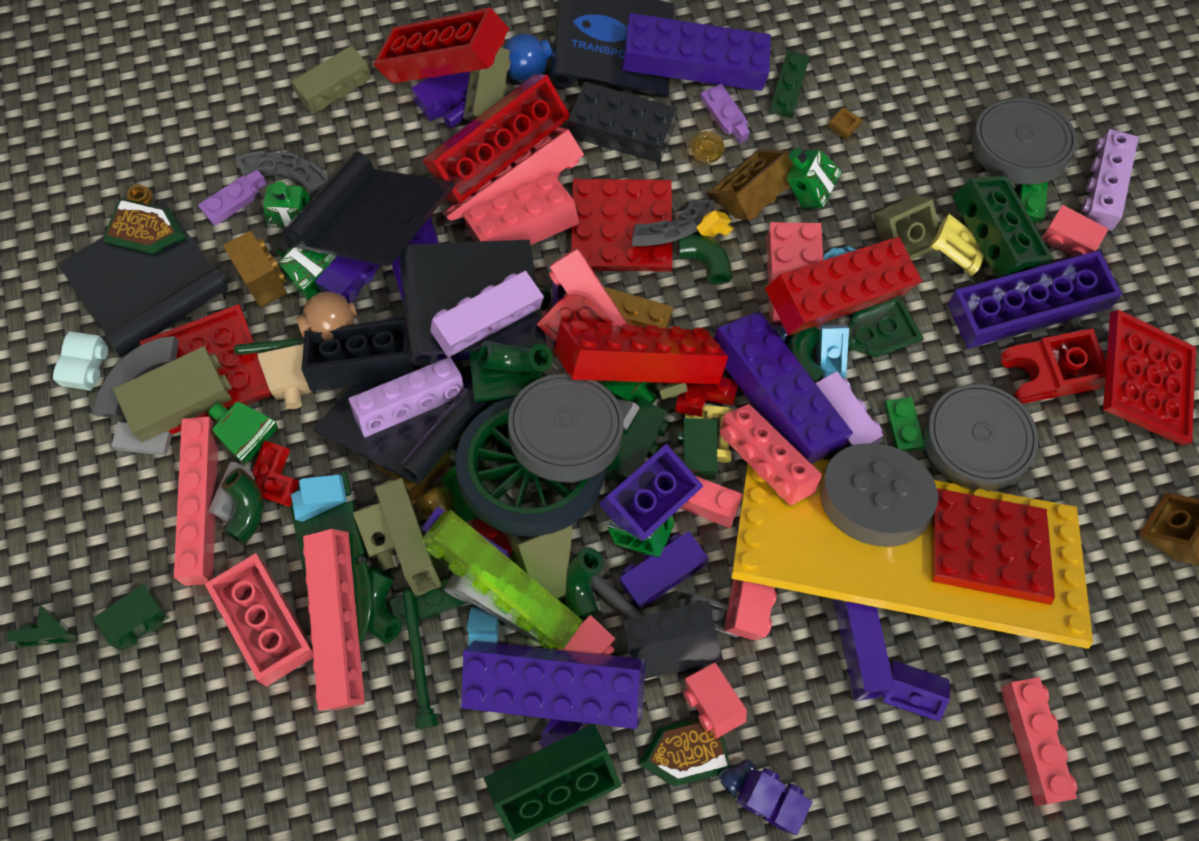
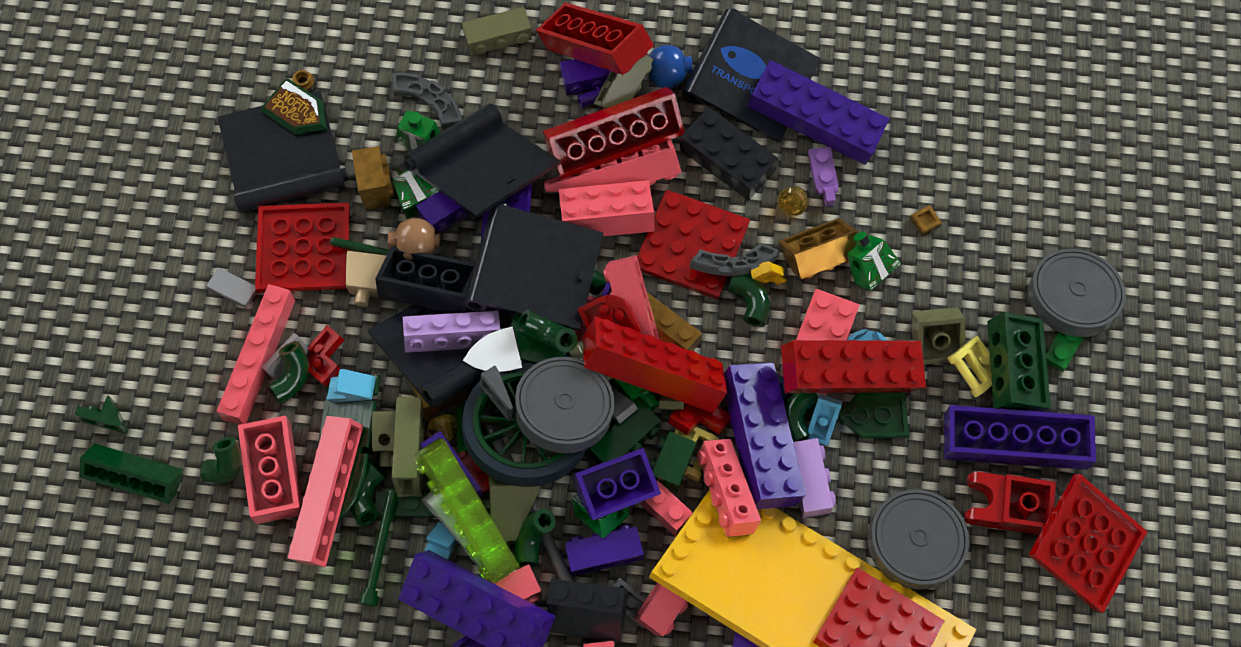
camera: 20 degrees right, 0 degrees up
light aqua brick [53,331,108,391] -> none
dark grey tile [92,336,179,417] -> none
dark green brick [93,584,170,651] -> none
olive brick [113,346,232,443] -> none
medium lavender hinge [198,170,267,226] -> none
green torso [208,402,279,467] -> none
lavender brick [430,271,544,357] -> none
dark green plate [769,51,810,118] -> none
dark grey brick [820,443,938,547] -> none
green plate [884,397,925,452] -> none
coral brick [1042,205,1109,258] -> none
lavender brick [1081,129,1139,231] -> none
none -> dark green brick [79,443,183,504]
none -> dark green cylinder [200,437,242,484]
none -> white sticker [463,327,522,372]
none -> dark grey slope [480,365,513,421]

